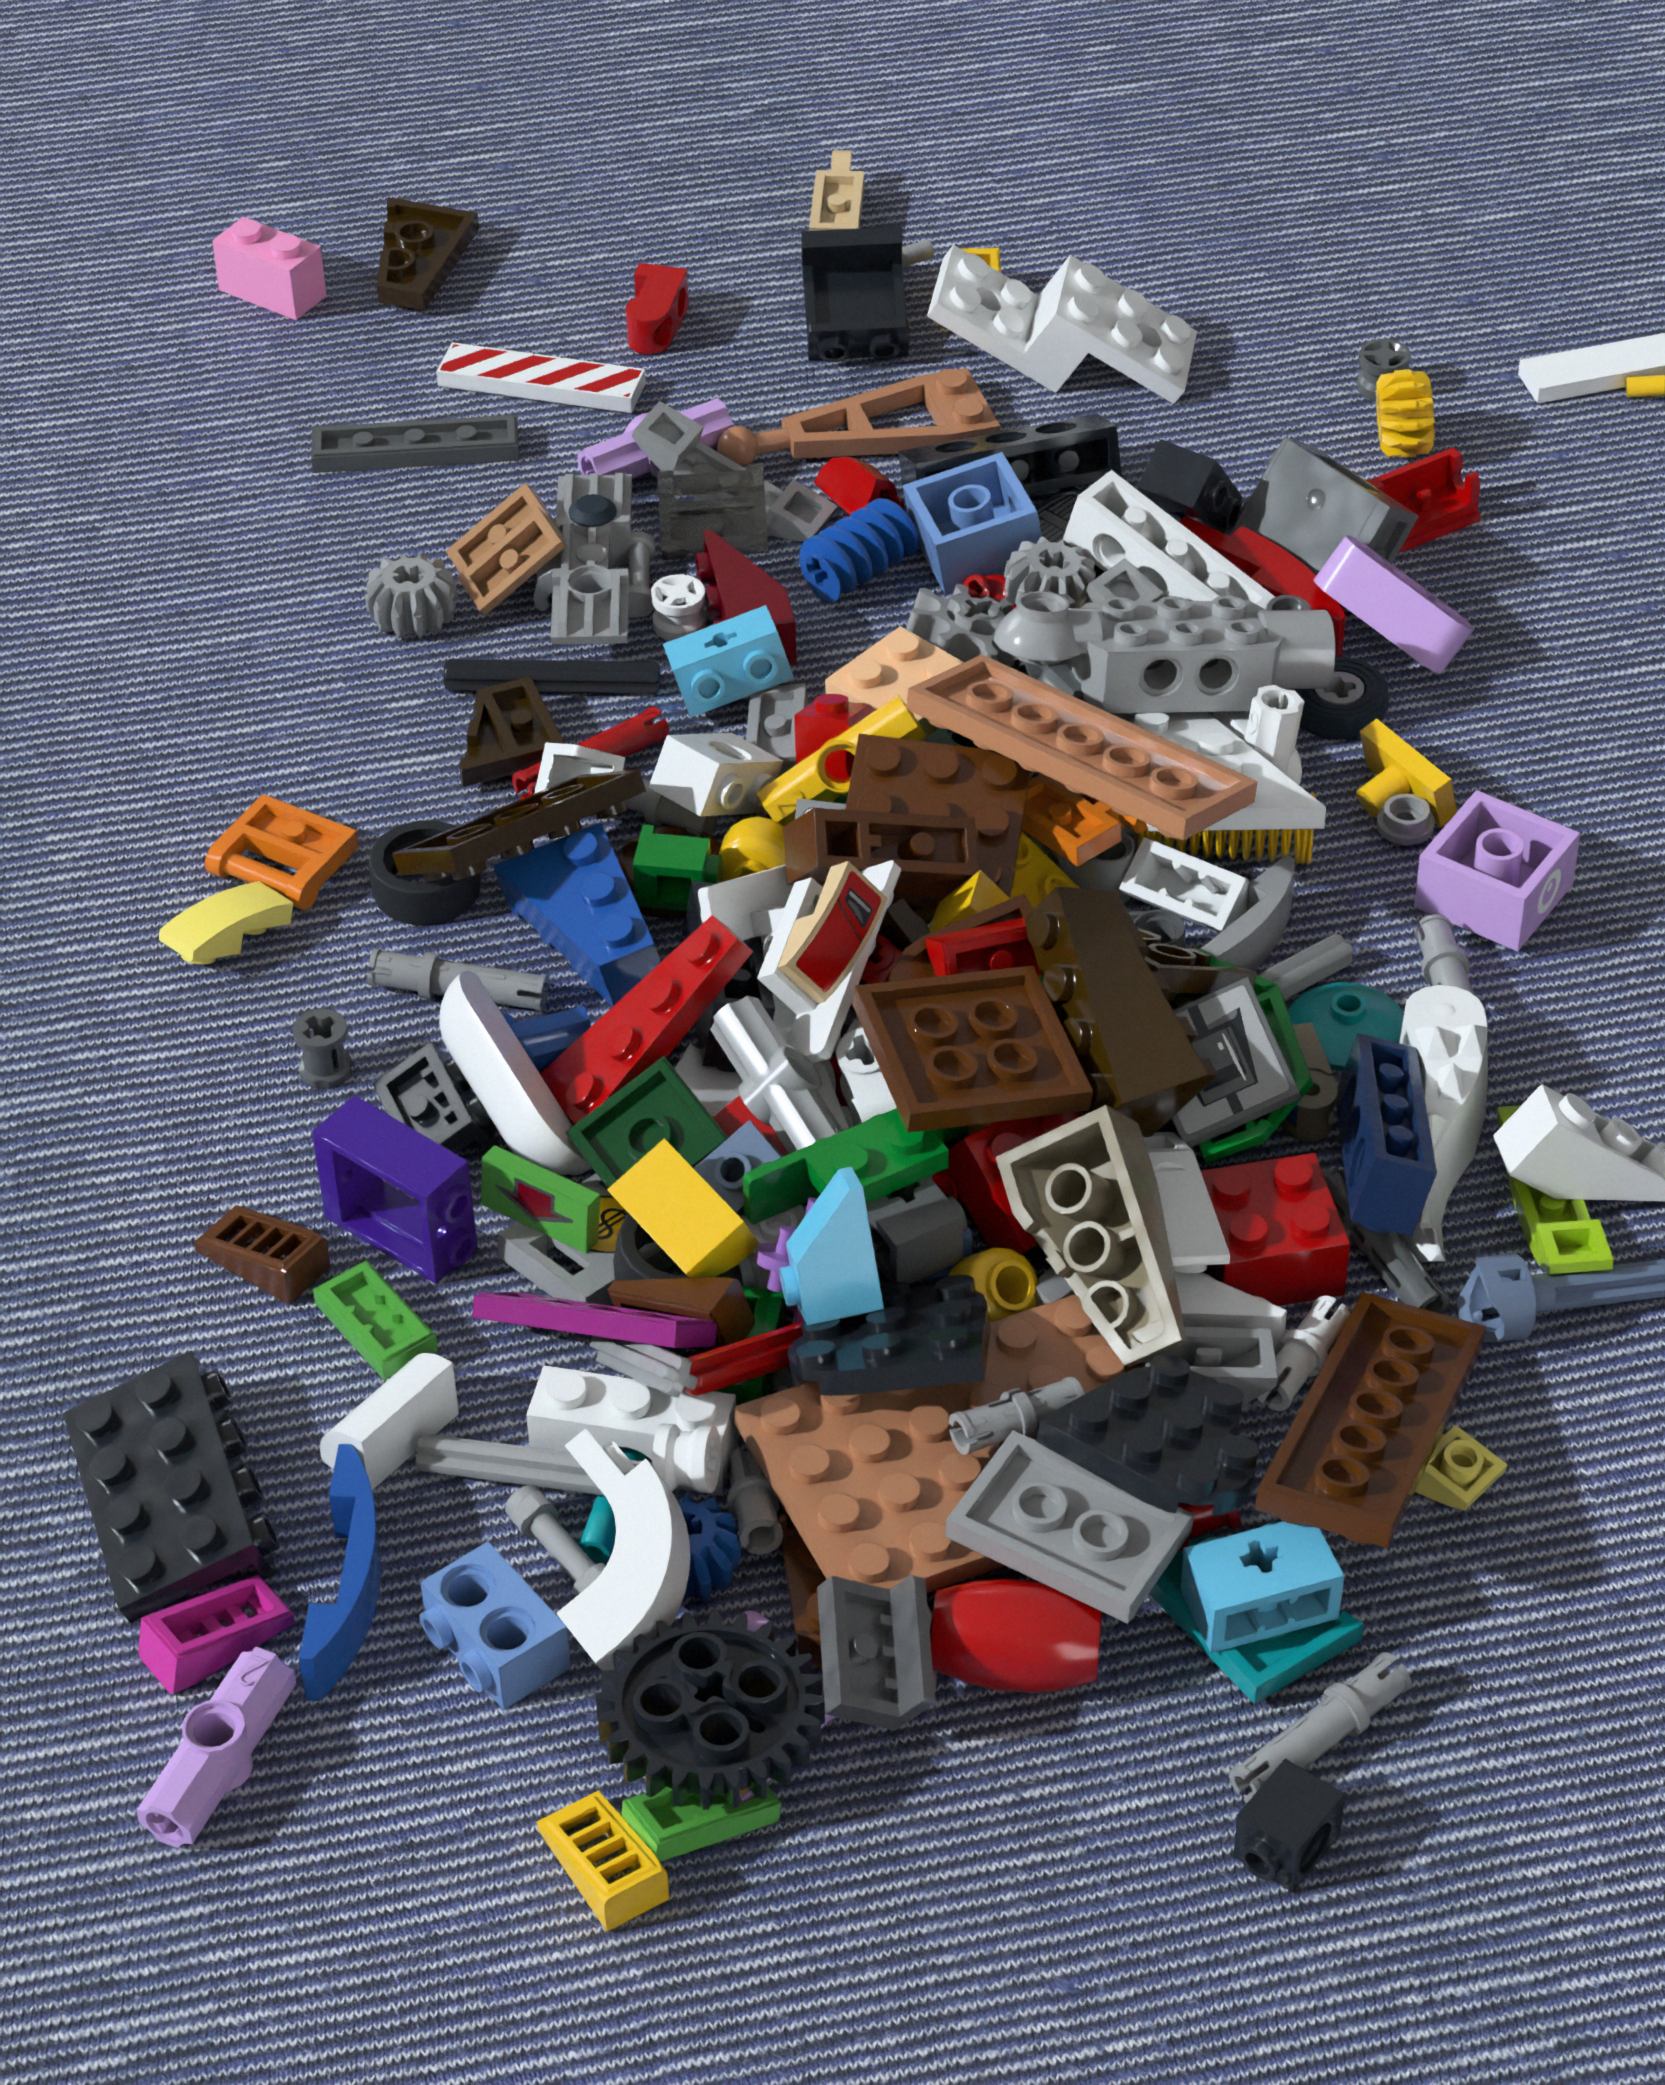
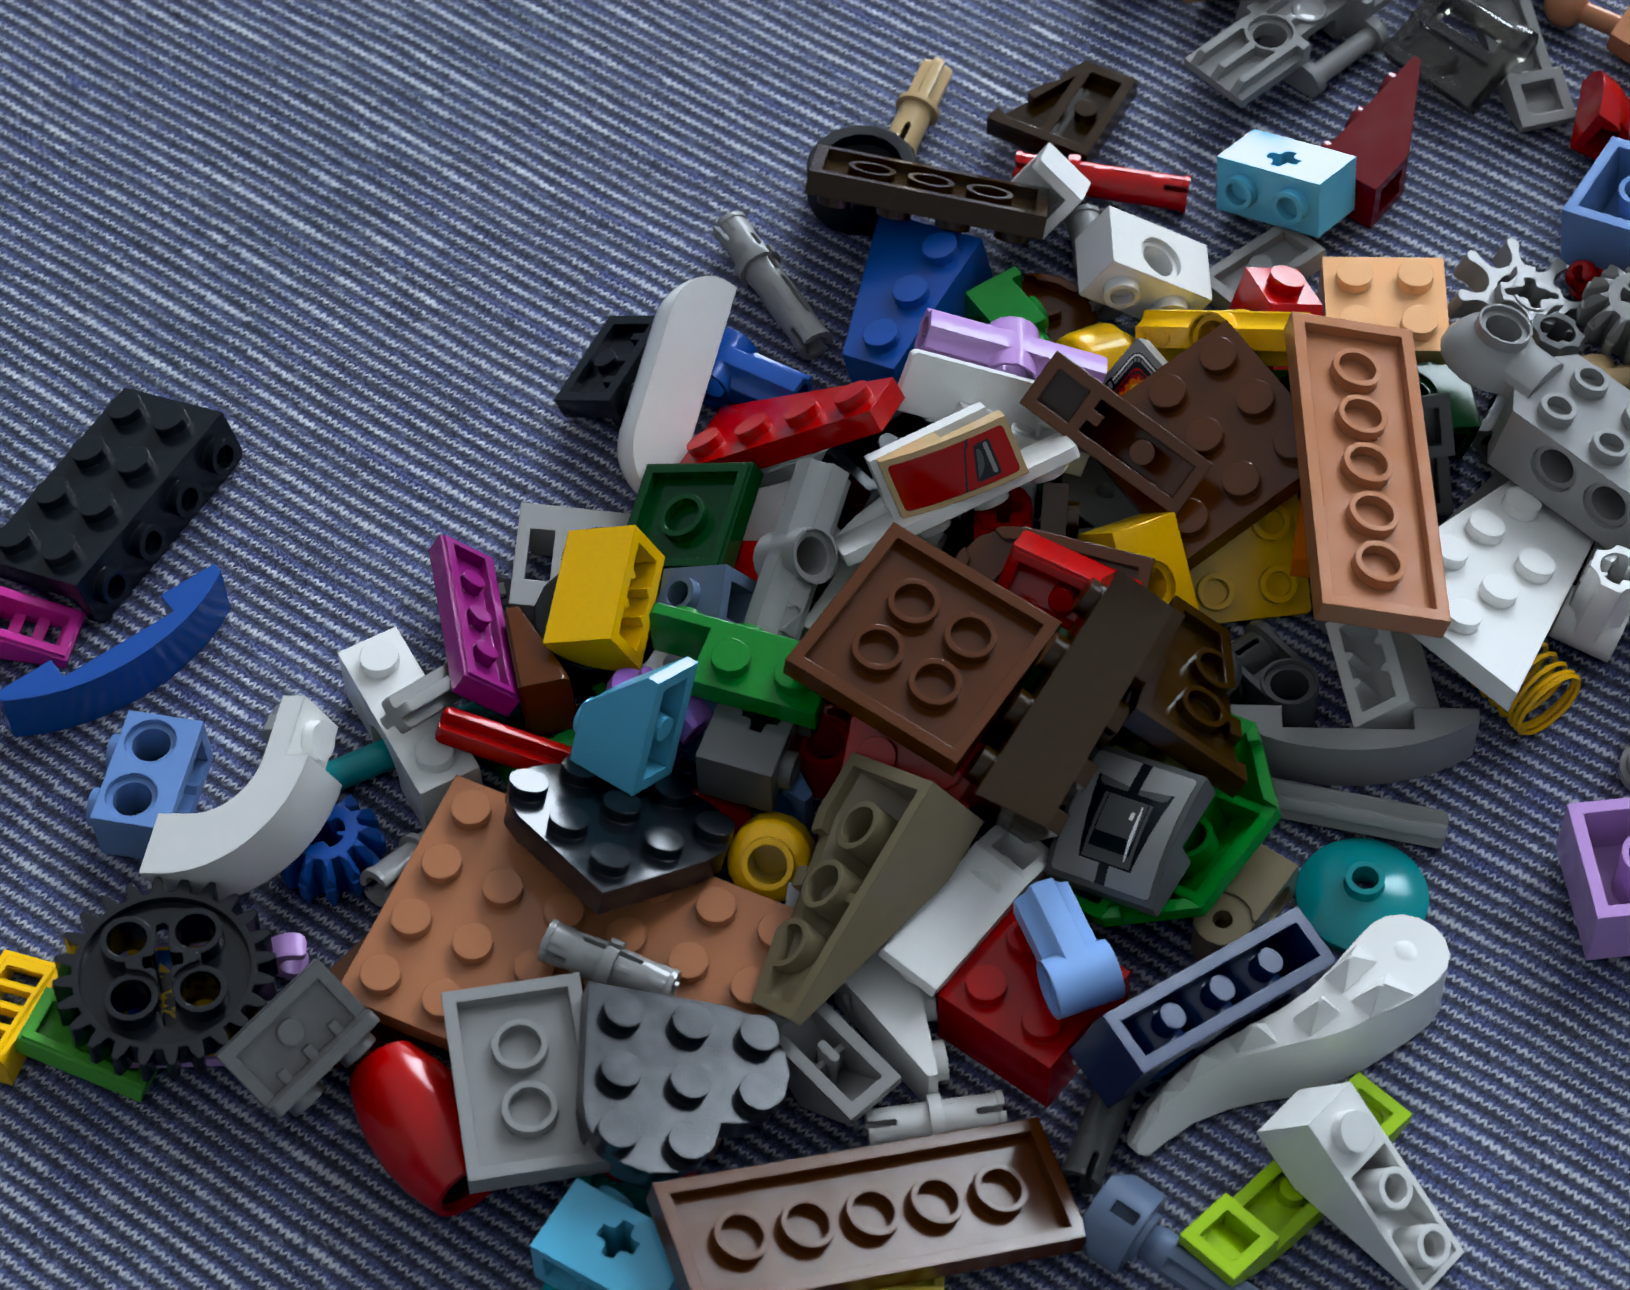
camera: 50 degrees right, 10 degrees up
light yellow slope [159,881,293,965] -> none
reddish brown slope [194,1205,331,1305] -> none
orange plate [205,794,359,911] -> none
dark grey bush [293,1008,352,1088] -> none
dark purple window [312,1095,478,1284] -> none
bright green plate [313,1260,438,1380] -> none
white brick [320,1353,459,1490] -> none
light grey axle [415,1434,652,1495] -> none
black axle [443,659,661,695] -> none
bright green tile [481,1145,600,1253] -> none
white wheel [651,574,706,641] -> none
white wheel [652,1423,721,1493] -> none
blue piece [799,498,919,603] -> none
light grey pin [1414,914,1476,996] -> none
none -> tan axle [889,57,952,156]
none -> lavender piece [914,308,1108,383]
none -> light blue piece [1013,878,1125,1020]

